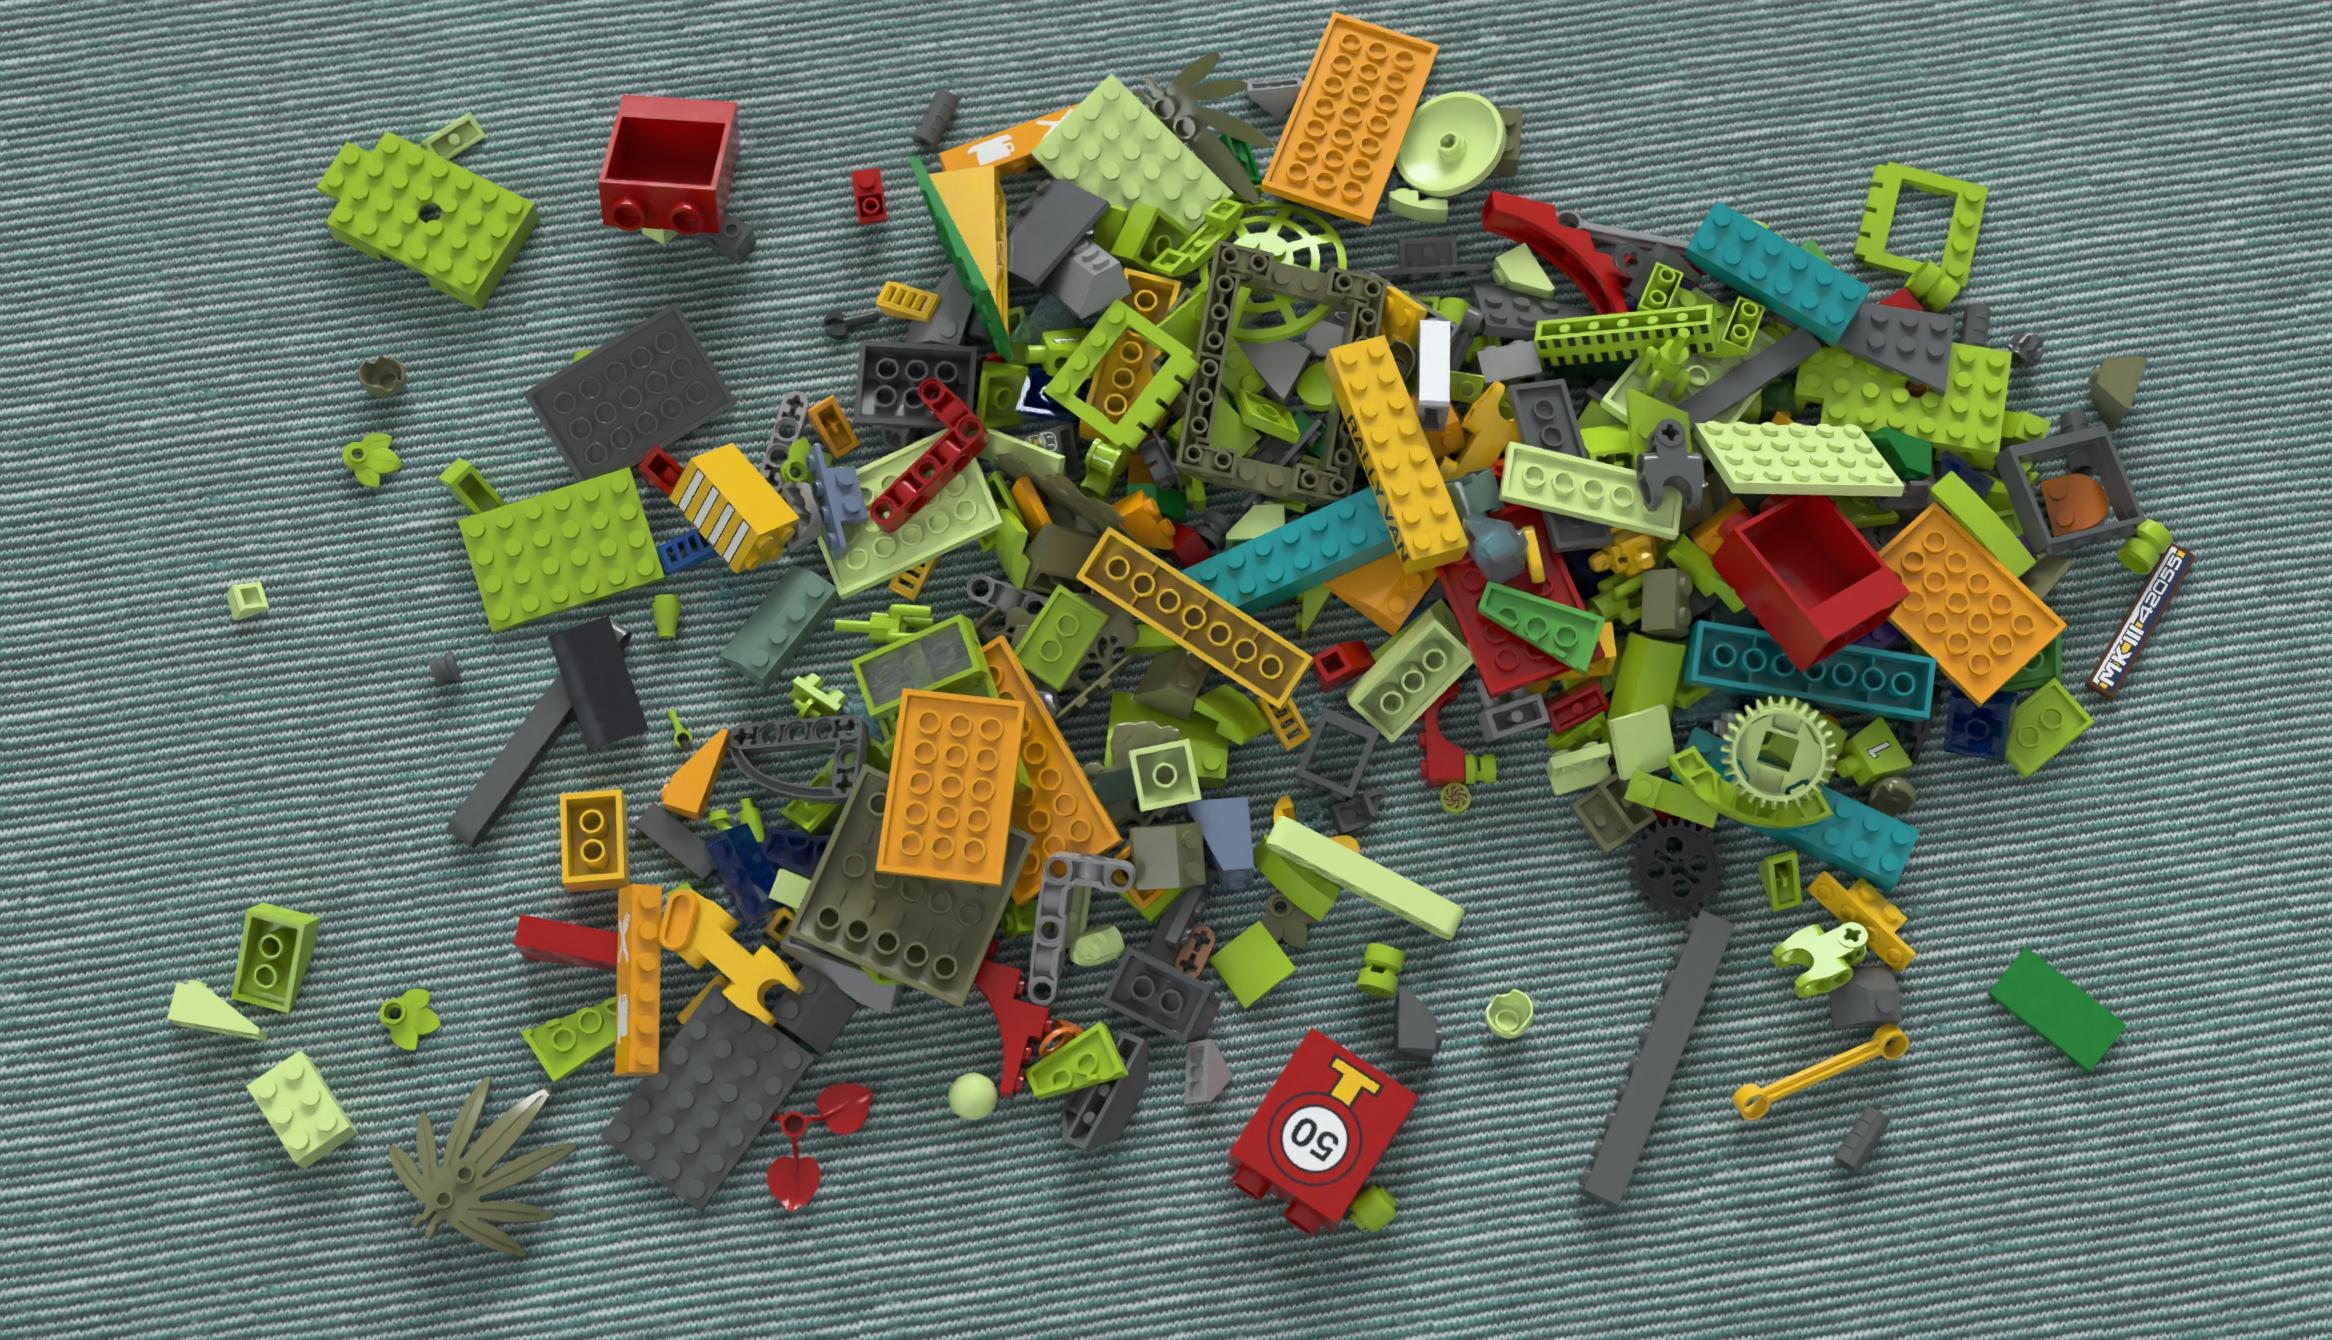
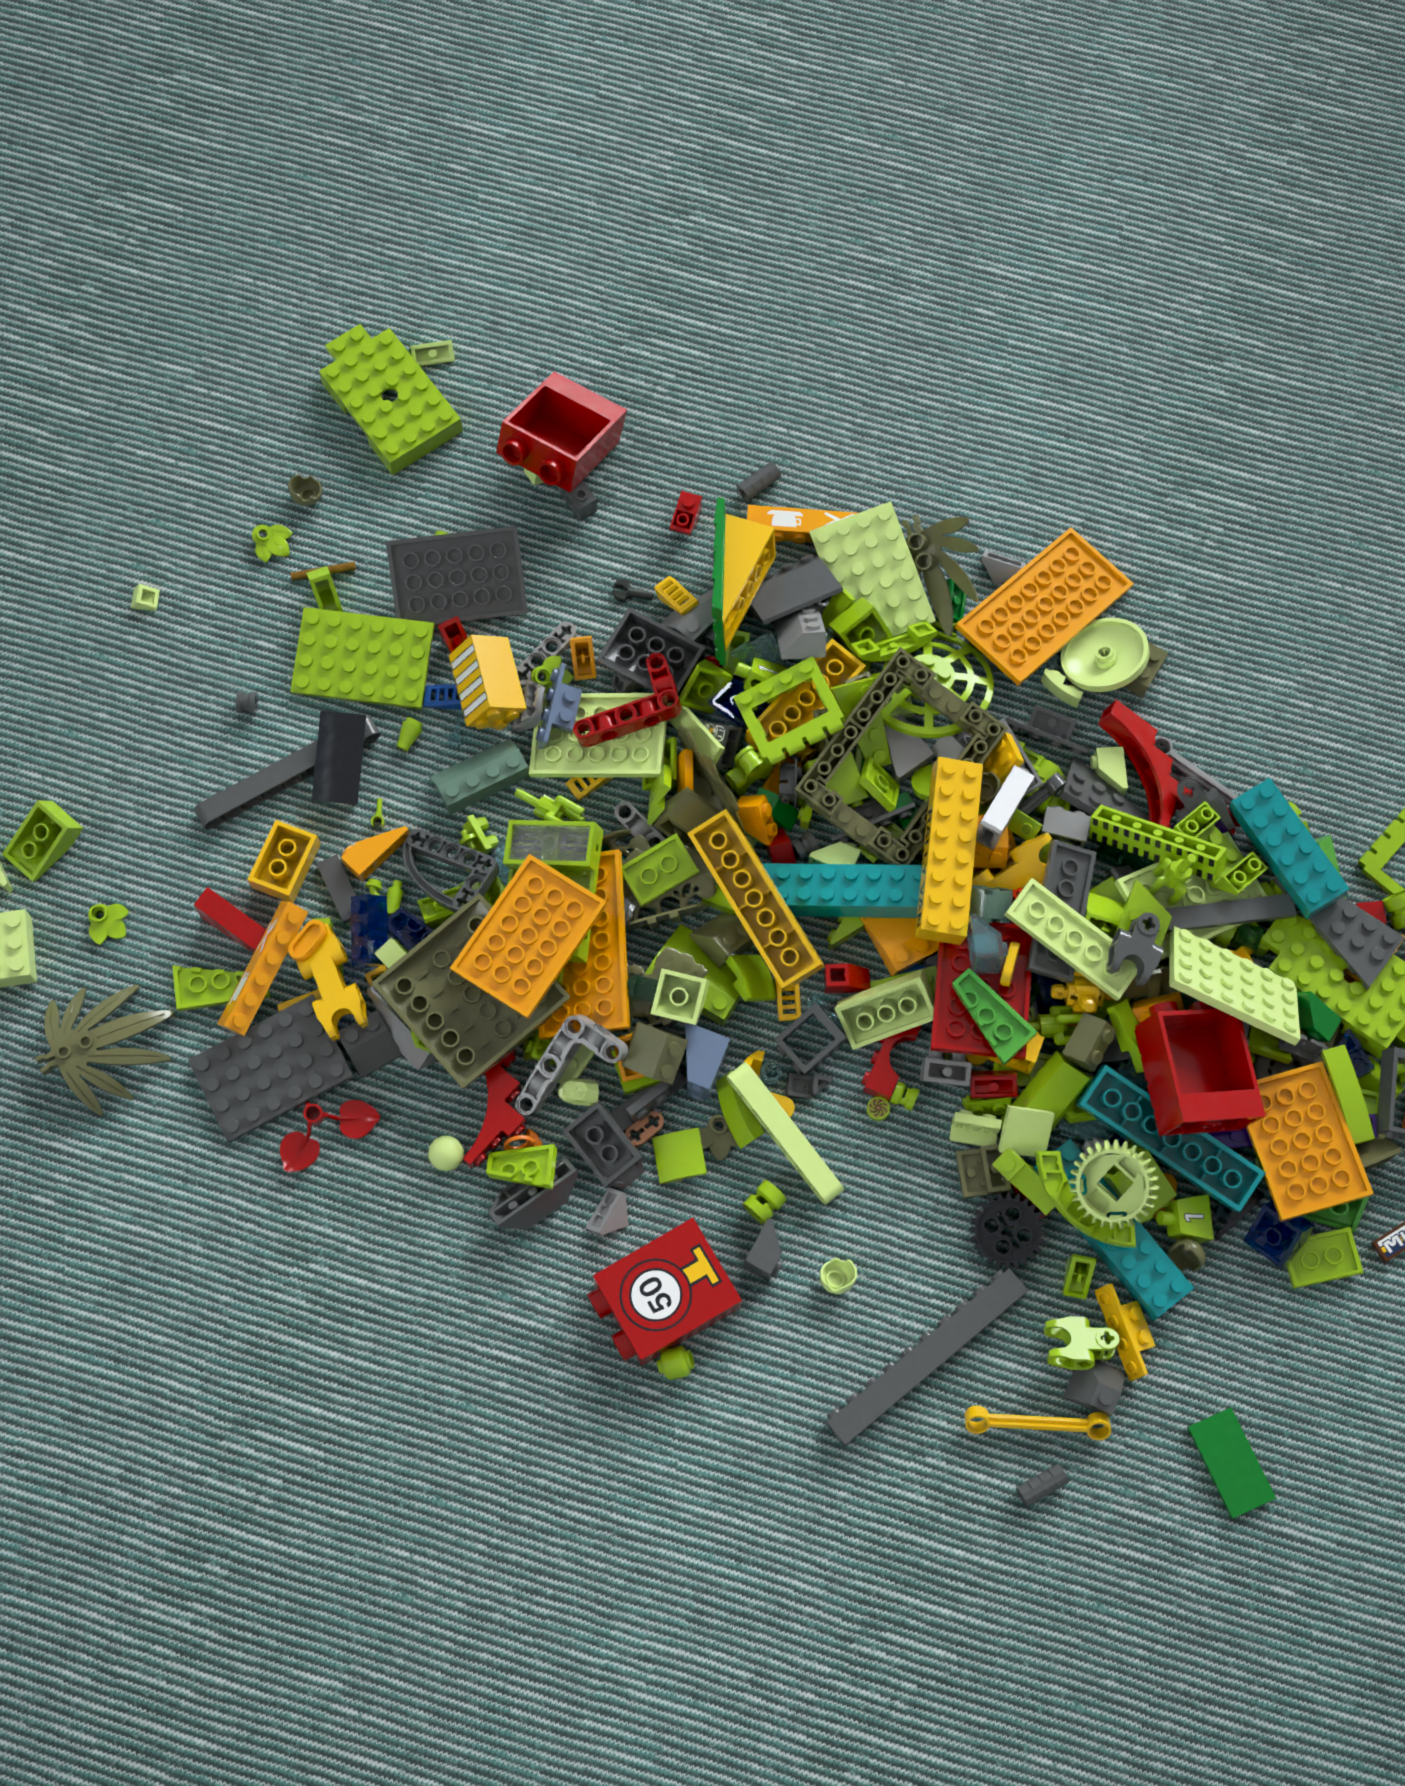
camera: 25 degrees right, 0 degrees up
none -> pearl gold bar [290,561,356,581]

